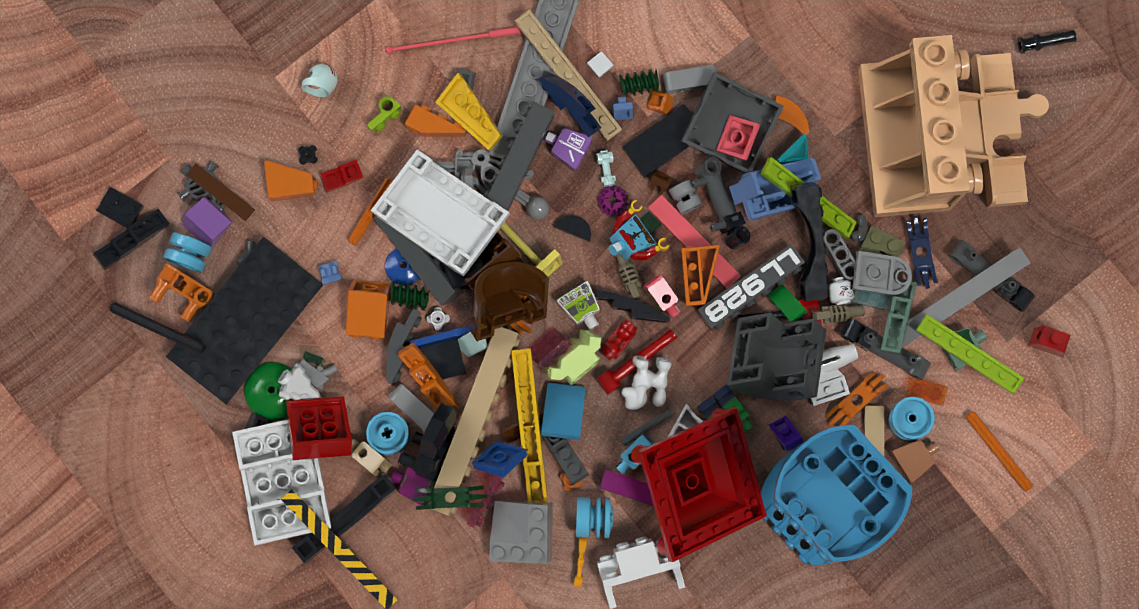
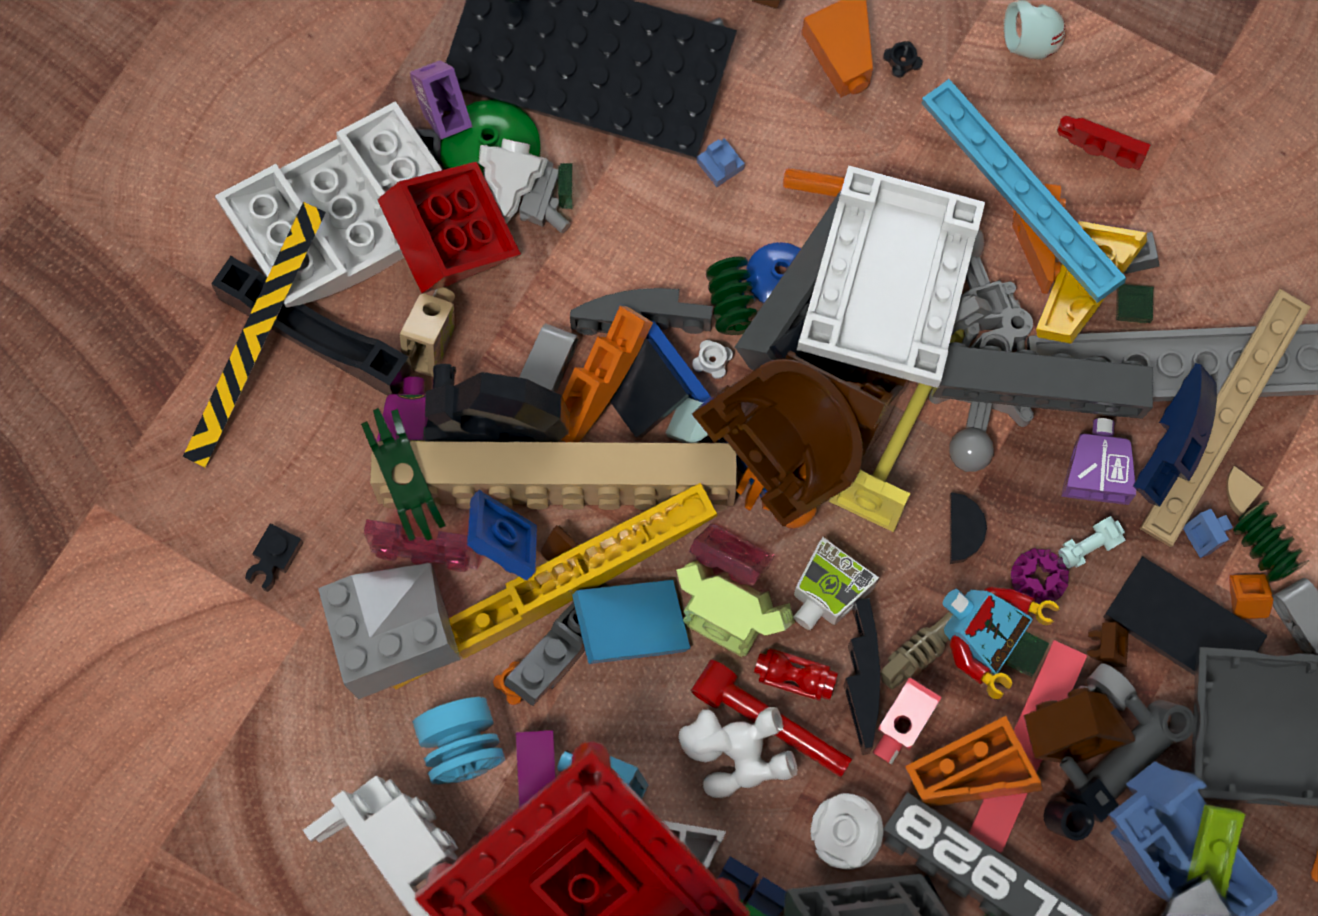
camera: 70 degrees right, 10 degrees down
red slope [319,160,363,193] -> none
orange slope [346,280,391,340] -> none
medium azure wheel [366,412,411,456] -> none
lime plate [367,97,402,134] -> none
coral piece [385,26,521,54] -> none
light orange piece [574,537,587,588] -> none
white tile [587,51,614,78] -> none
dark grey bar [620,409,673,446] -> none
coral slope [716,115,760,161] -> none
teal slope [777,134,809,165] -> none
none -> black plate [245,523,303,592]
none -> medium lavender torso [410,61,472,139]
none -> white tile [810,793,884,870]
none -> medium azure plate [922,79,1126,303]
none -> reddish brown slope [1023,688,1135,763]
none -> red hinge [1057,116,1151,170]
none -> clear green tile [1116,284,1154,323]
none -> tan tile [1226,466,1264,517]

